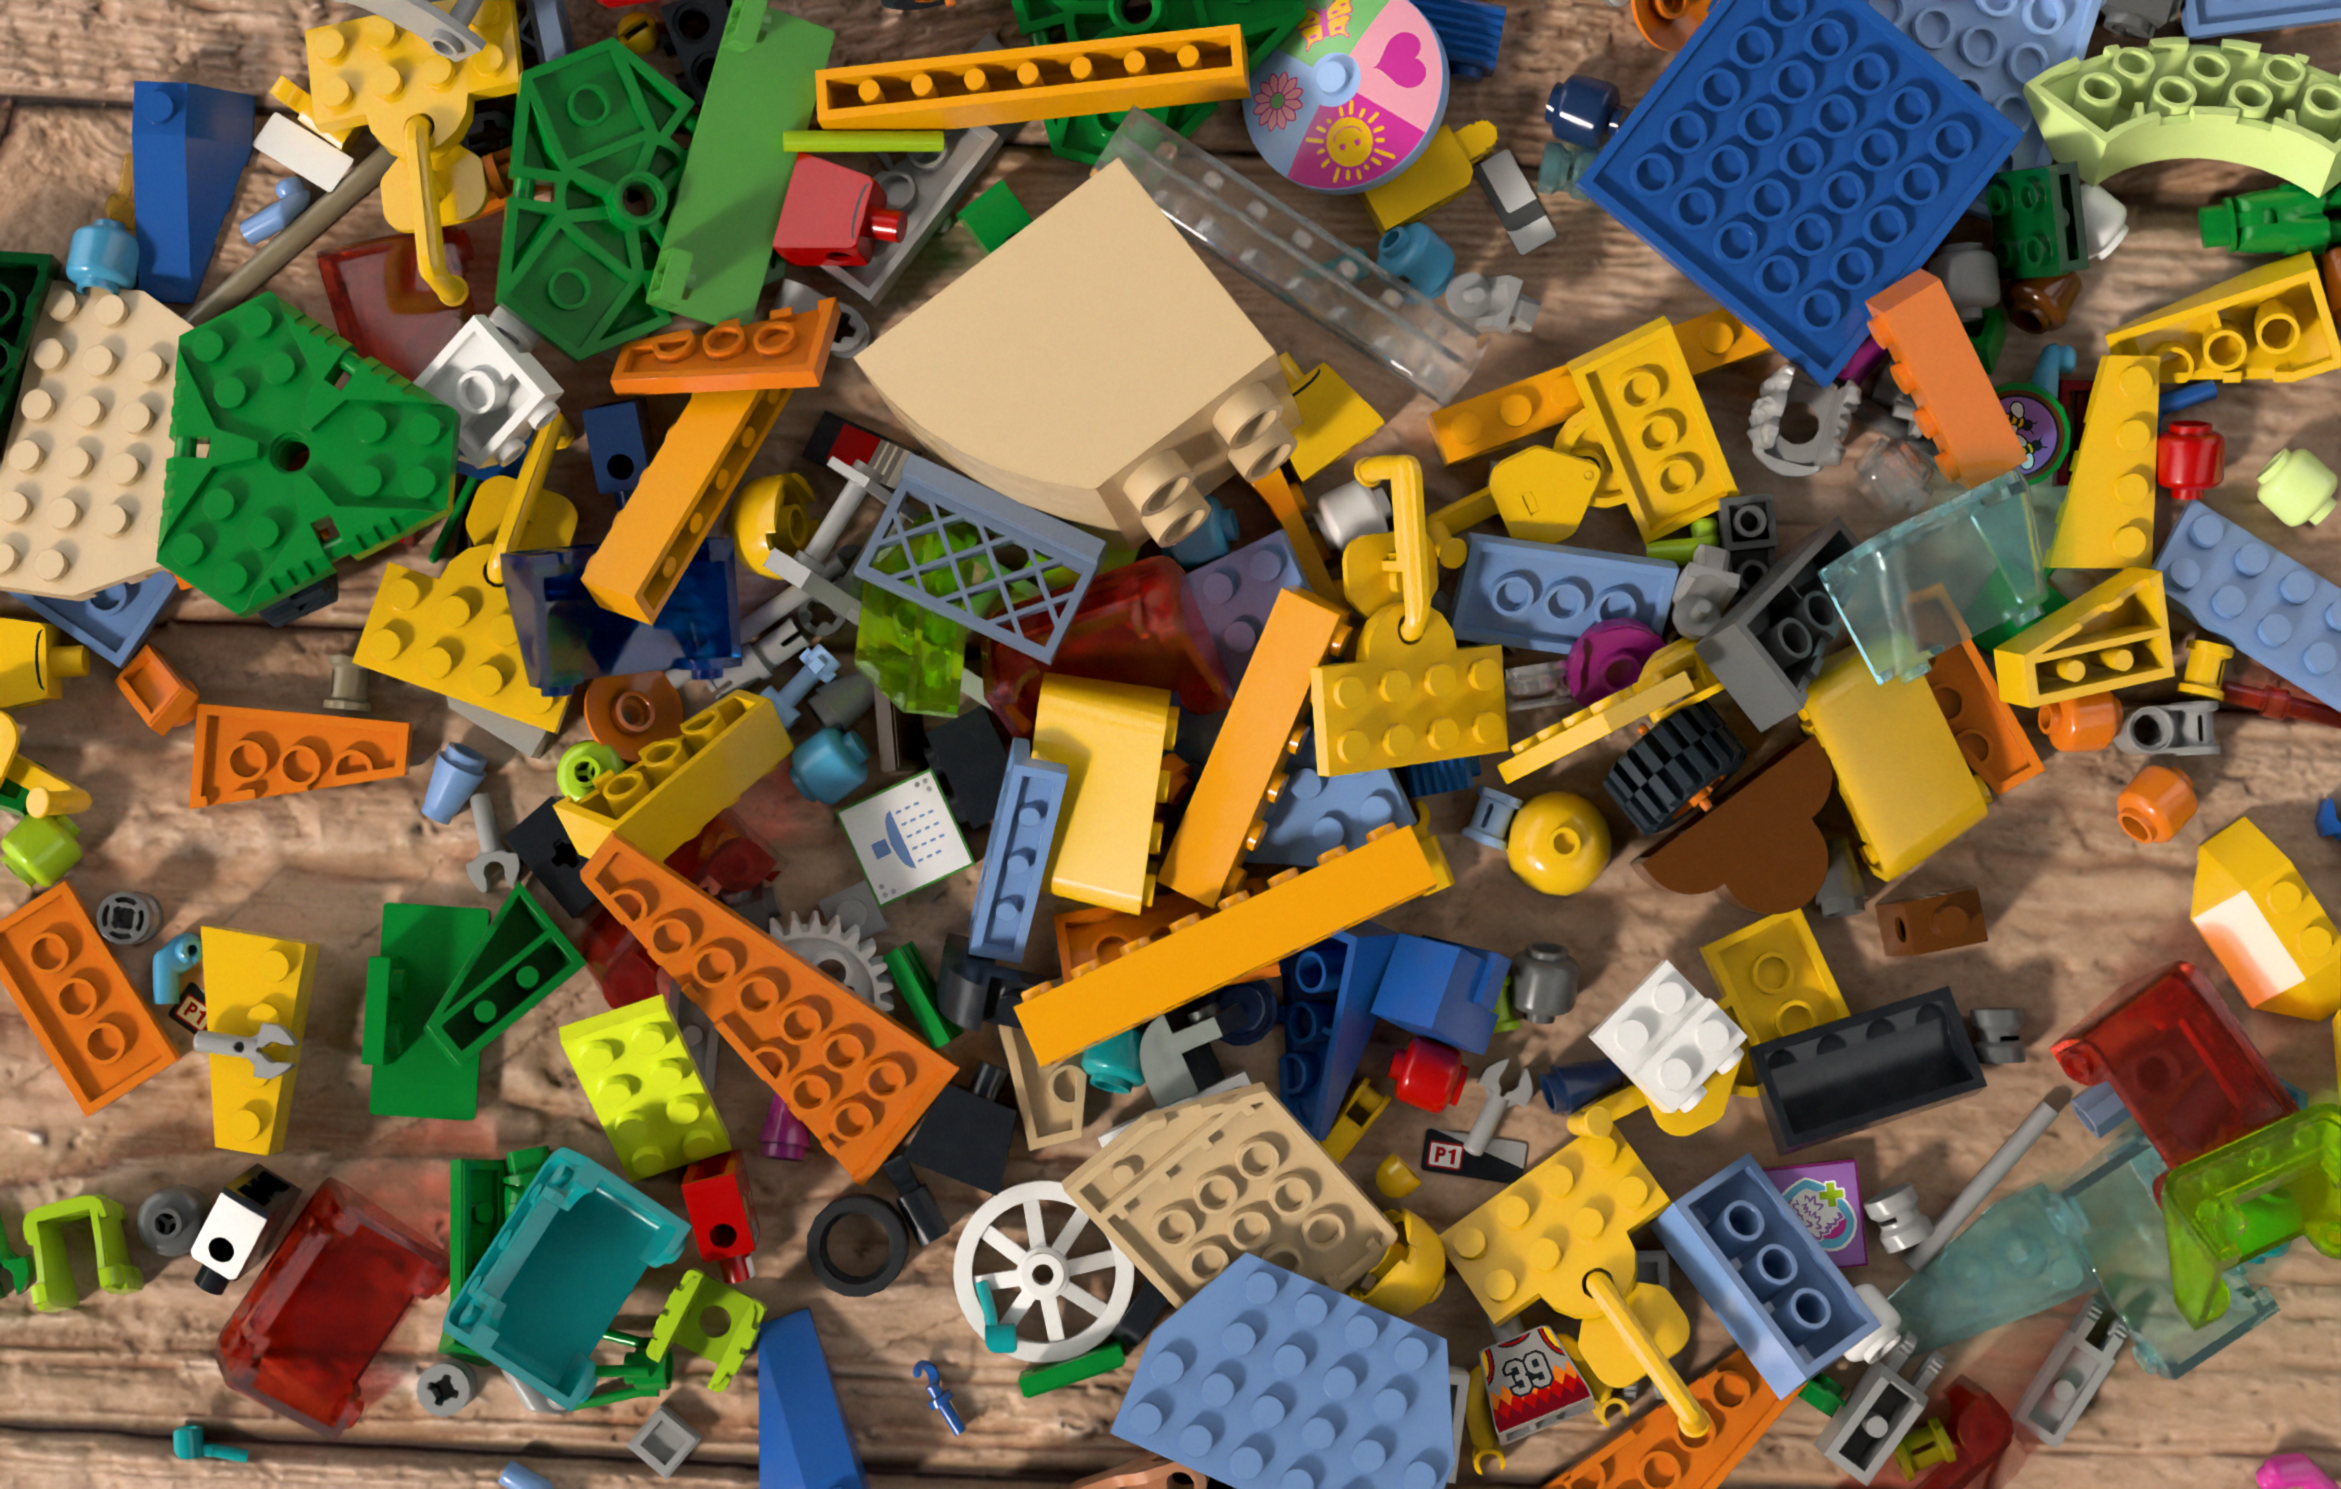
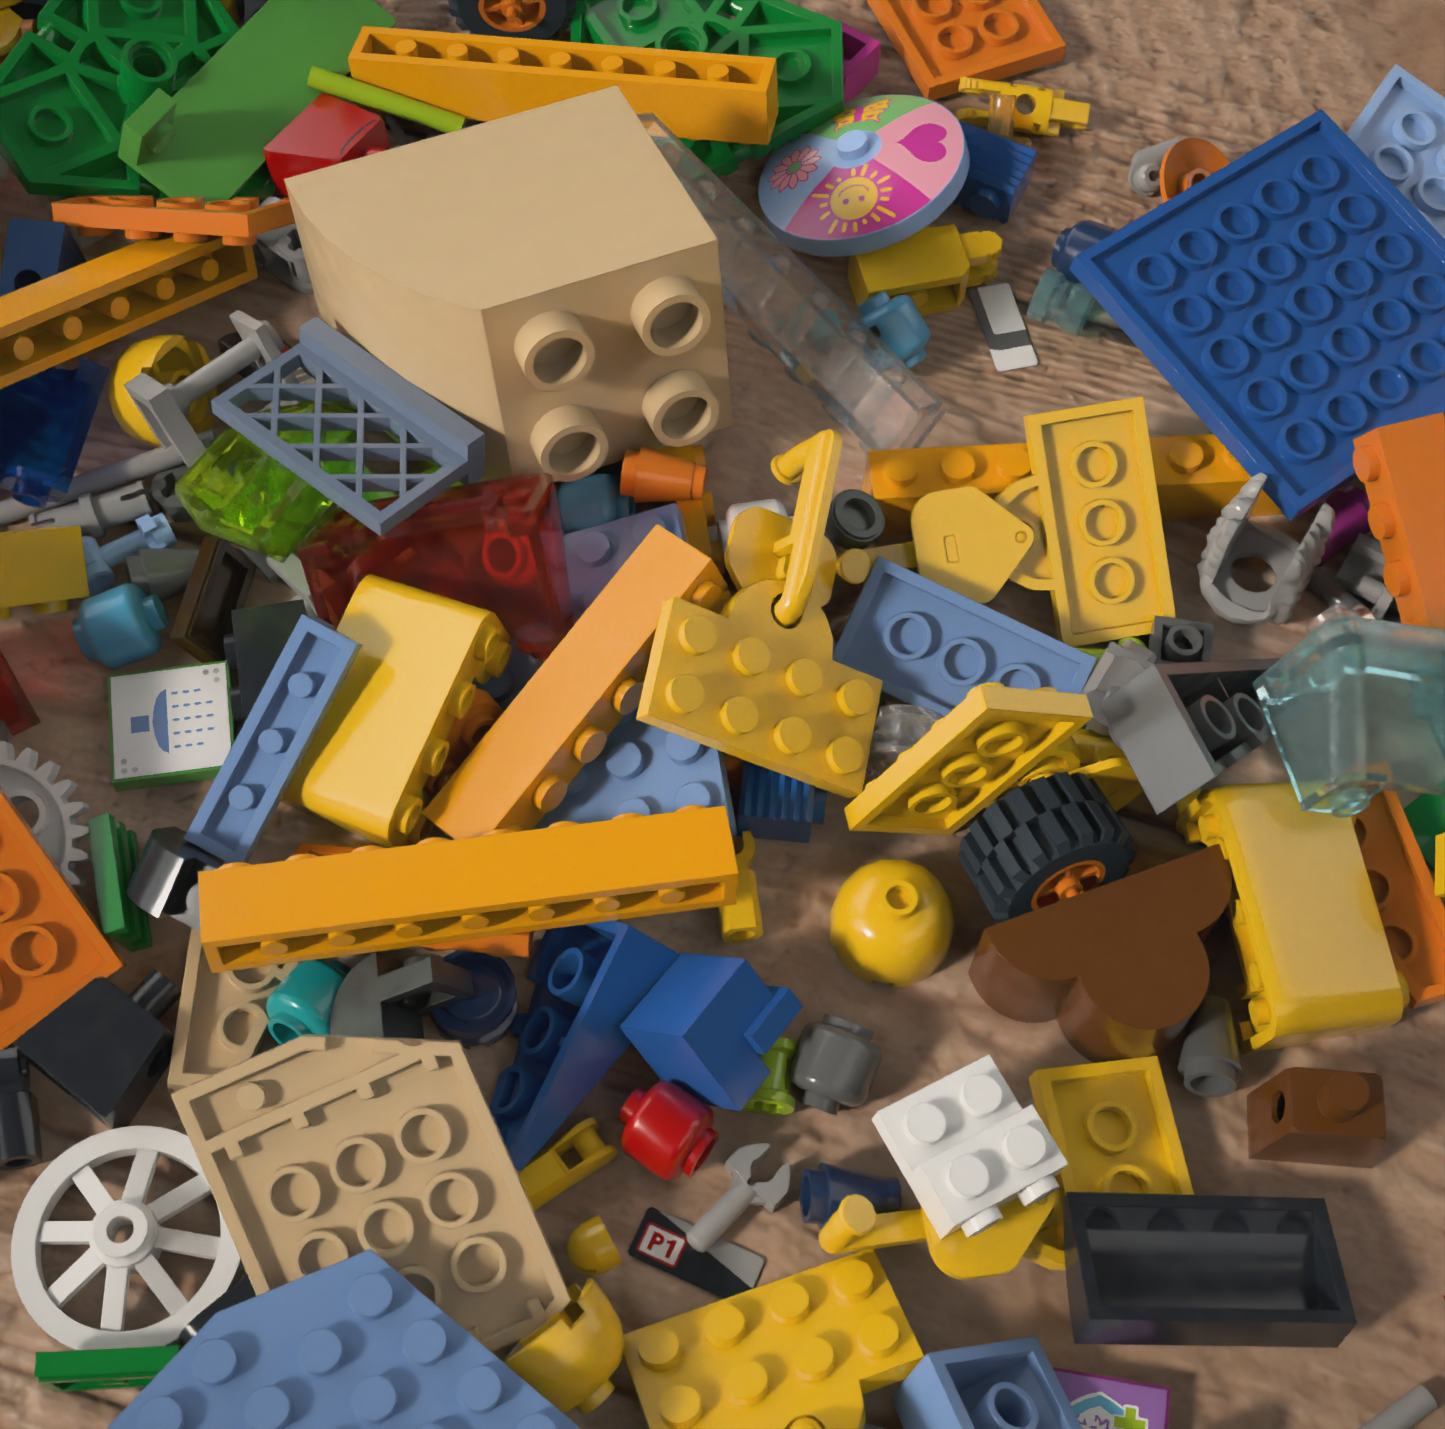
camera: 10 degrees right, 25 degrees down
light grey plate [817,880,889,941] -> none
teal hand [975,1280,1017,1353] -> none
yellow torso [1278,351,1385,487] -> none
light grey hips [1445,272,1541,334] -> none
light blue bush [1460,785,1523,851] -> none
dark grey wheel [1970,1008,2026,1064] -> none
none -> orange cone [620,445,707,503]
none -> pearl dark grey tile [825,489,885,550]

